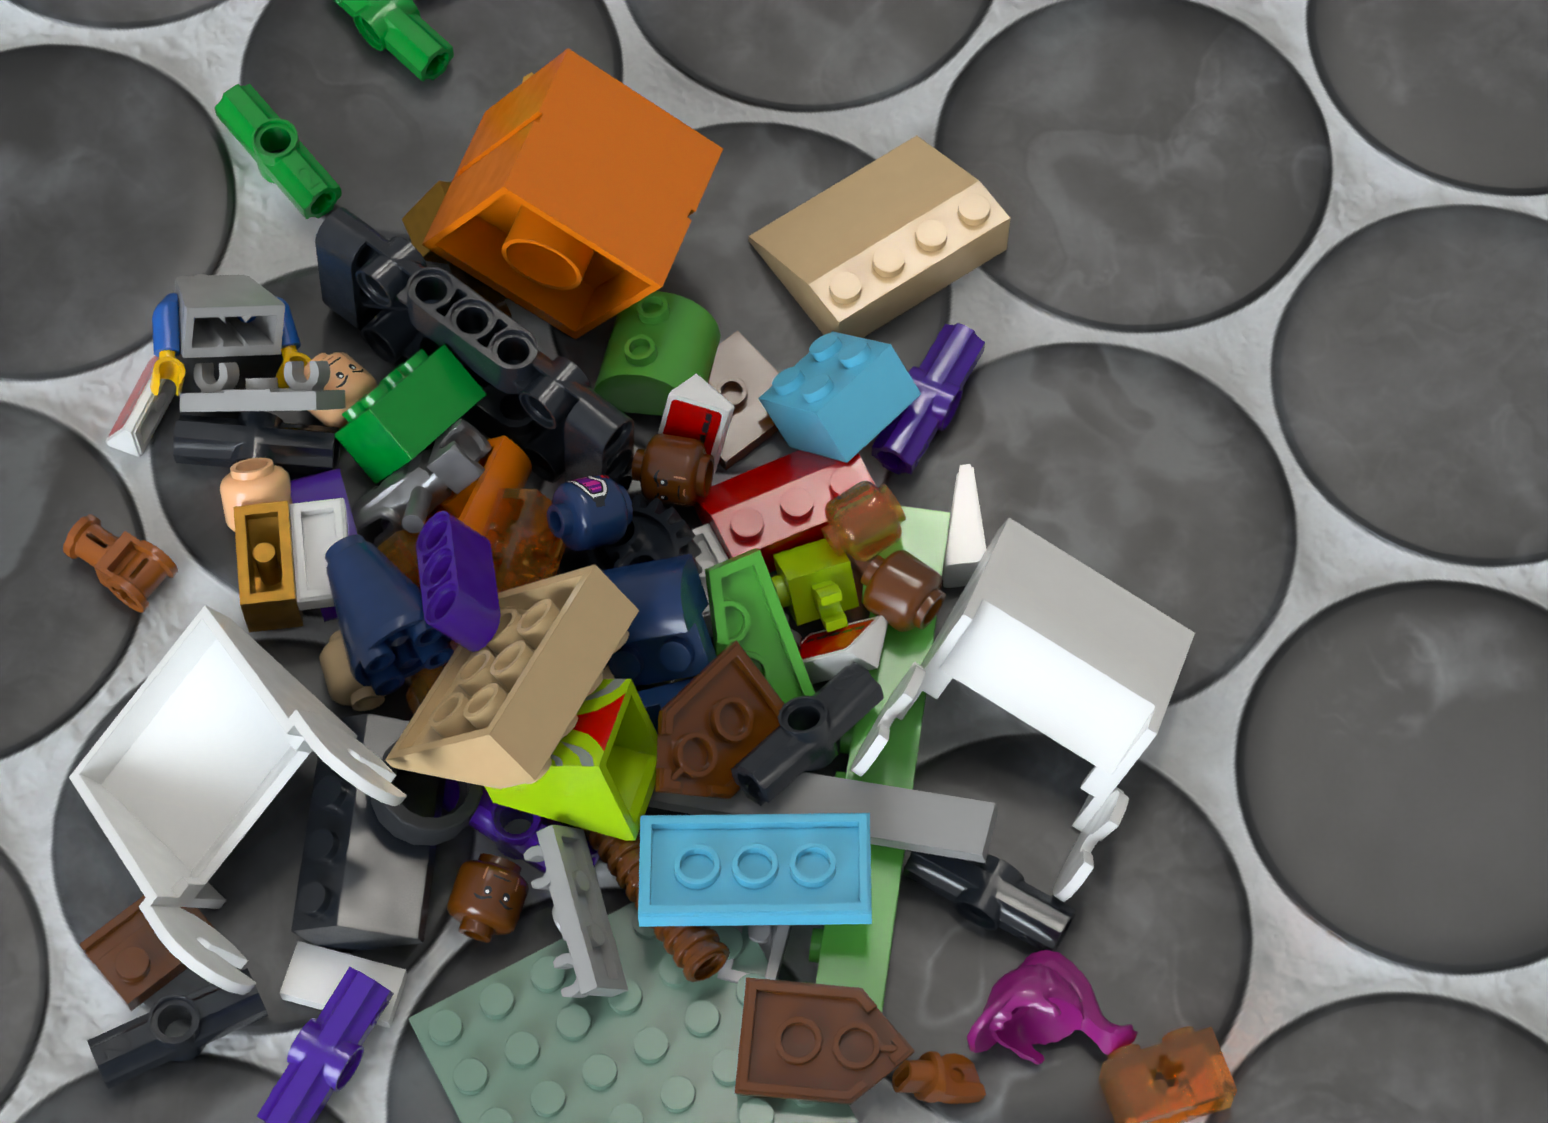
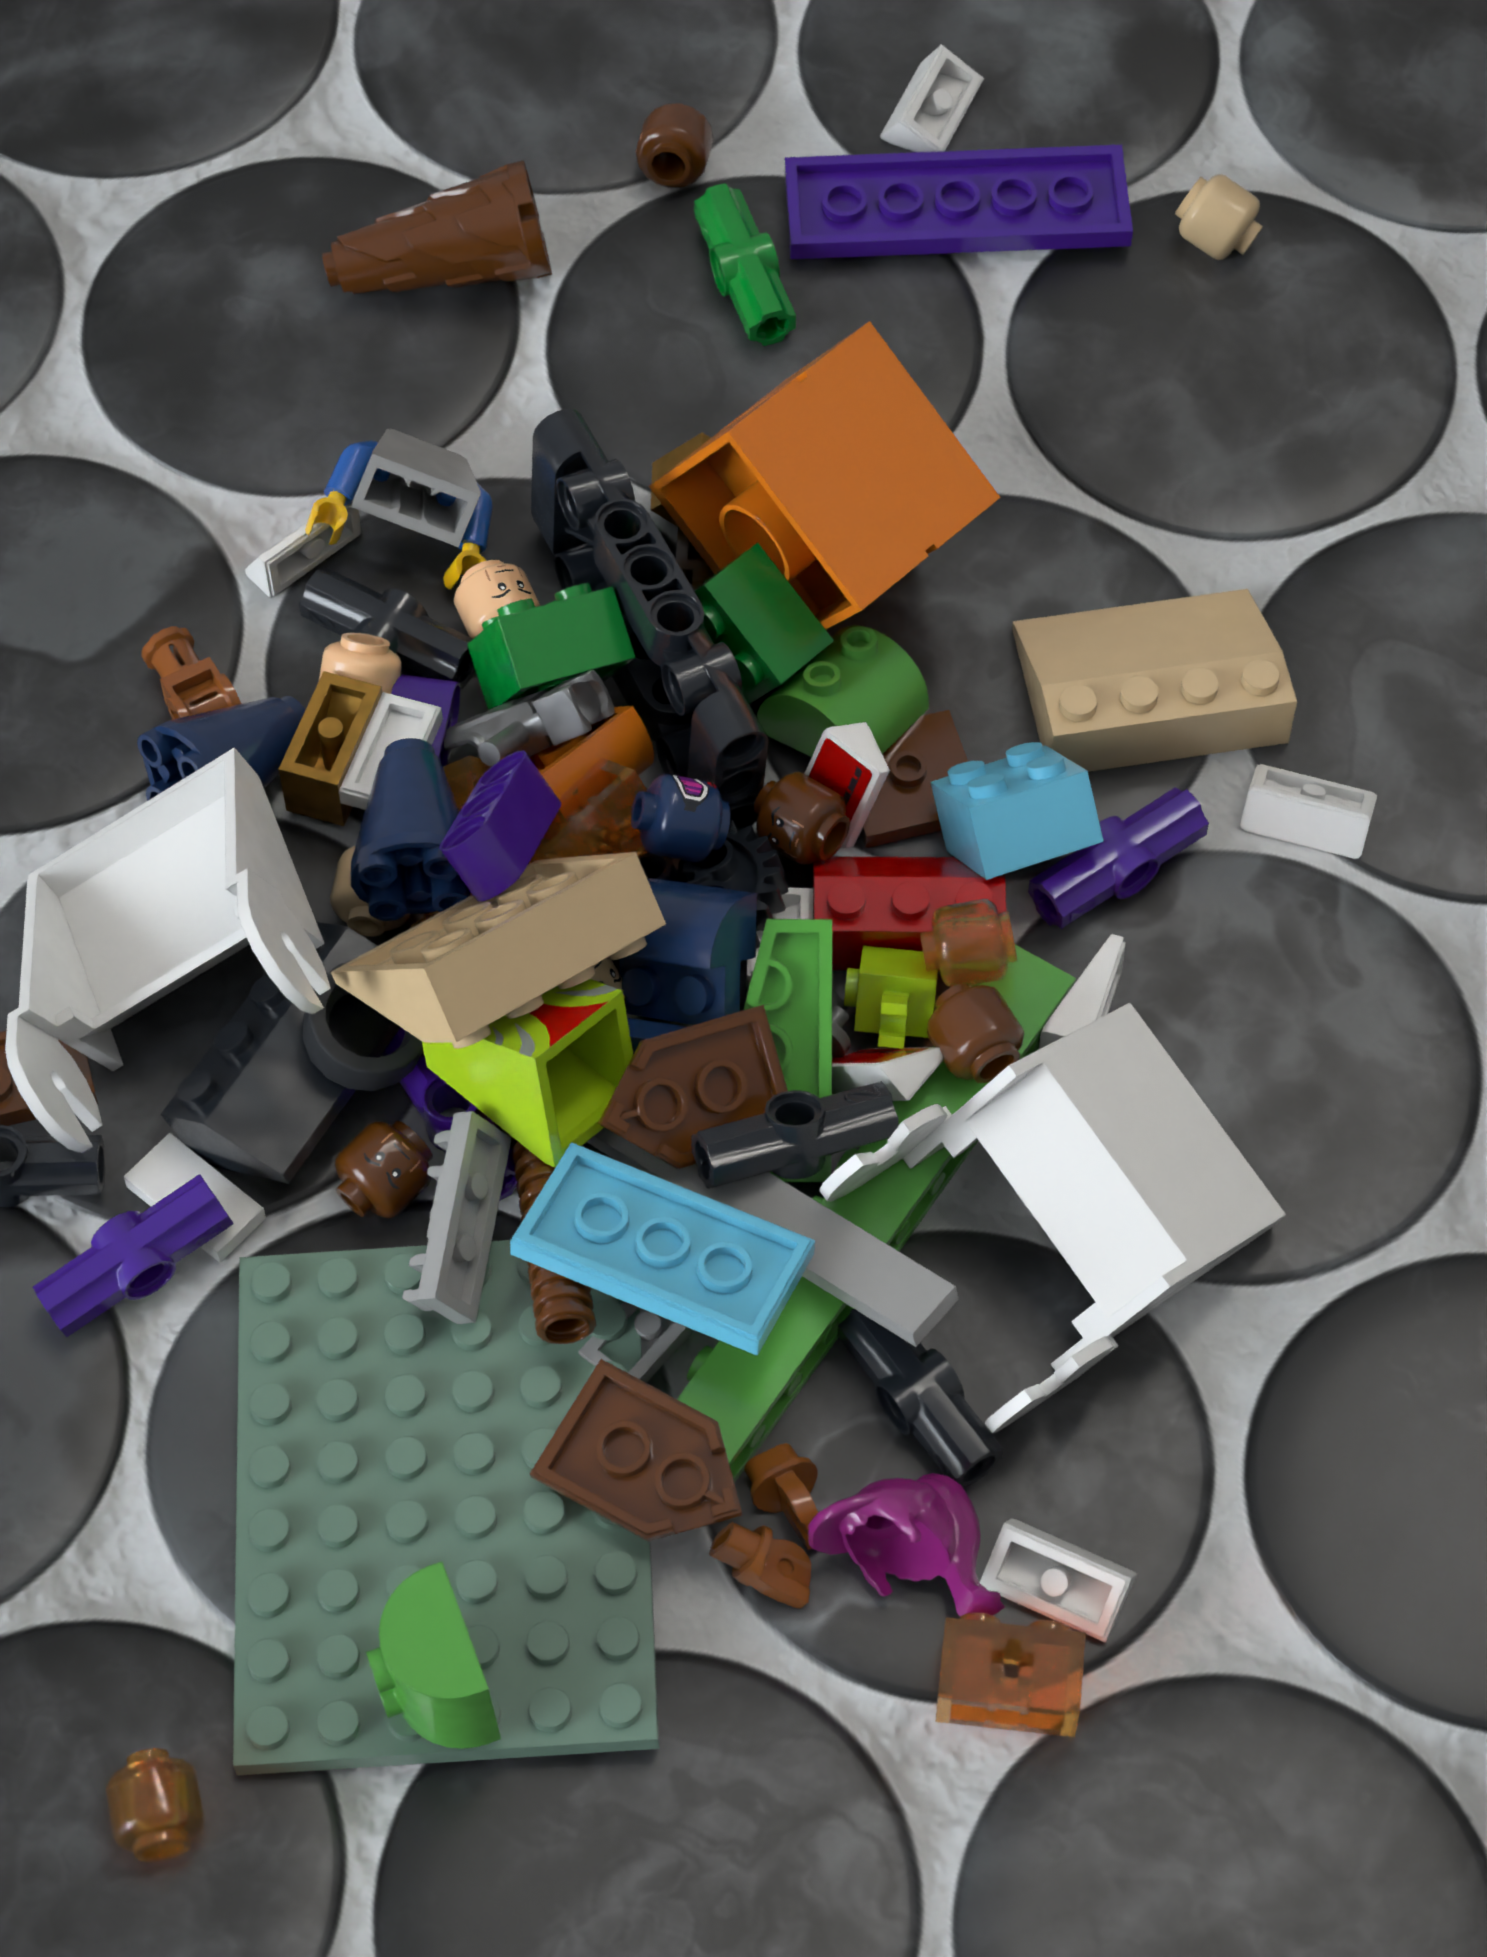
camera: 25 degrees right, 5 degrees down
light grey plate [180,361,346,412] -> none
green piece [215,84,342,219] -> none
none -> dark blue cone [137,696,305,801]
none -> reddish brown cone [322,160,552,294]
none -> green brick [694,542,834,704]
none -> dark orange piece [744,1443,818,1550]
none -> white slope [980,1519,1137,1642]
none -> white slope [1240,764,1377,859]

